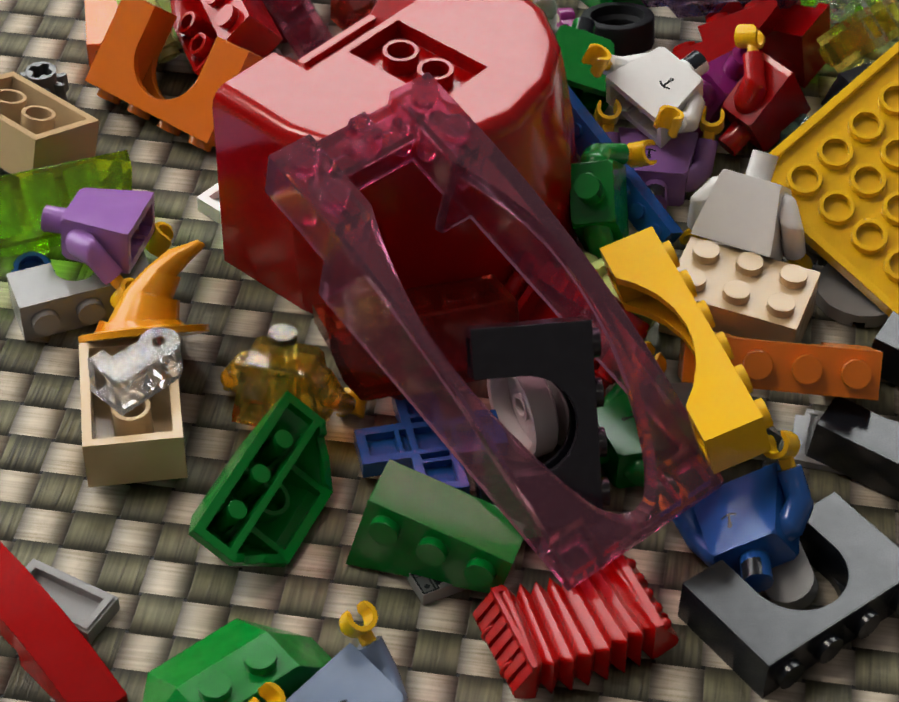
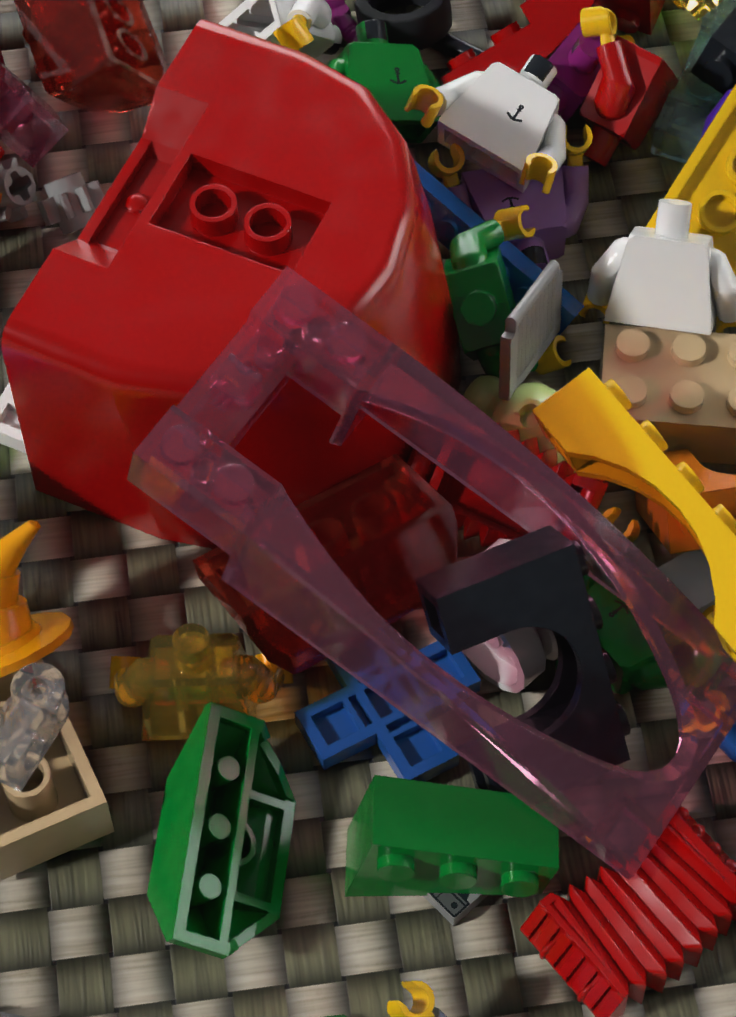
camera: 15 degrees left, 15 degrees up
none -> light grey window [499,260,563,401]

